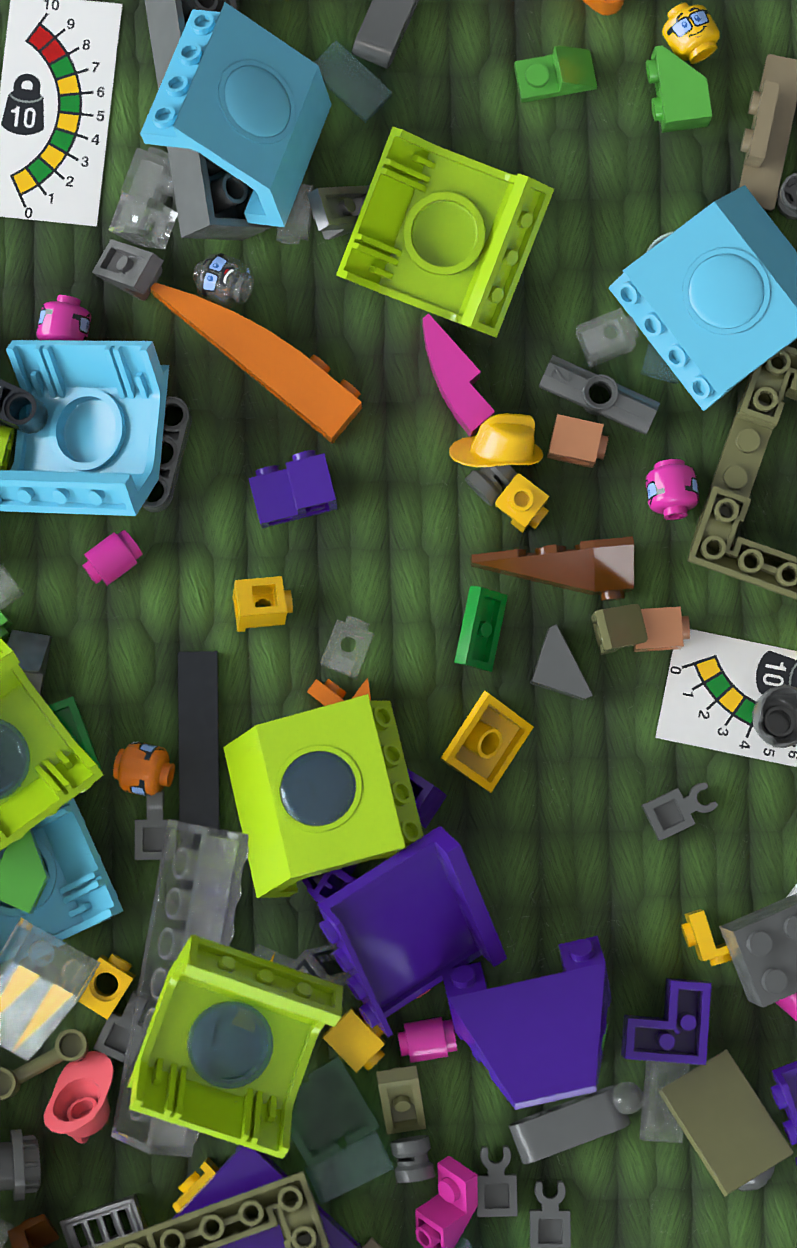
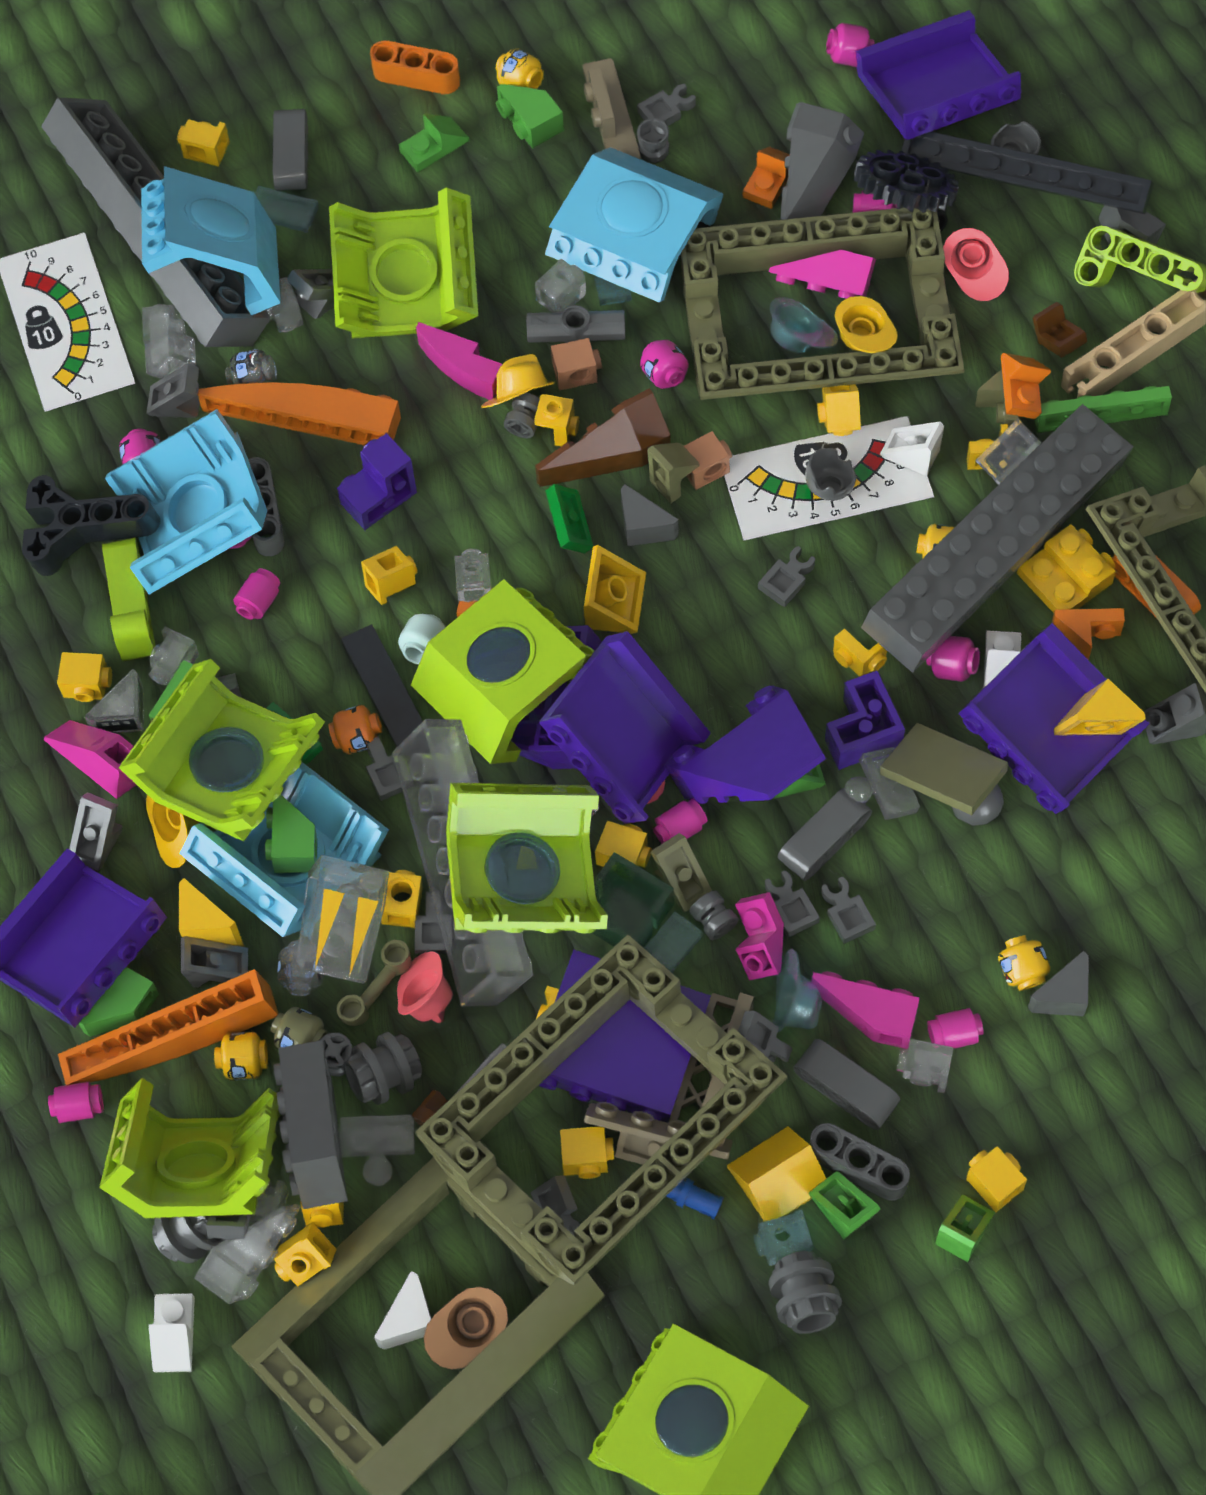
camera: 20 degrees left, 20 degrees down
none -> light aqua head [398,614,445,664]

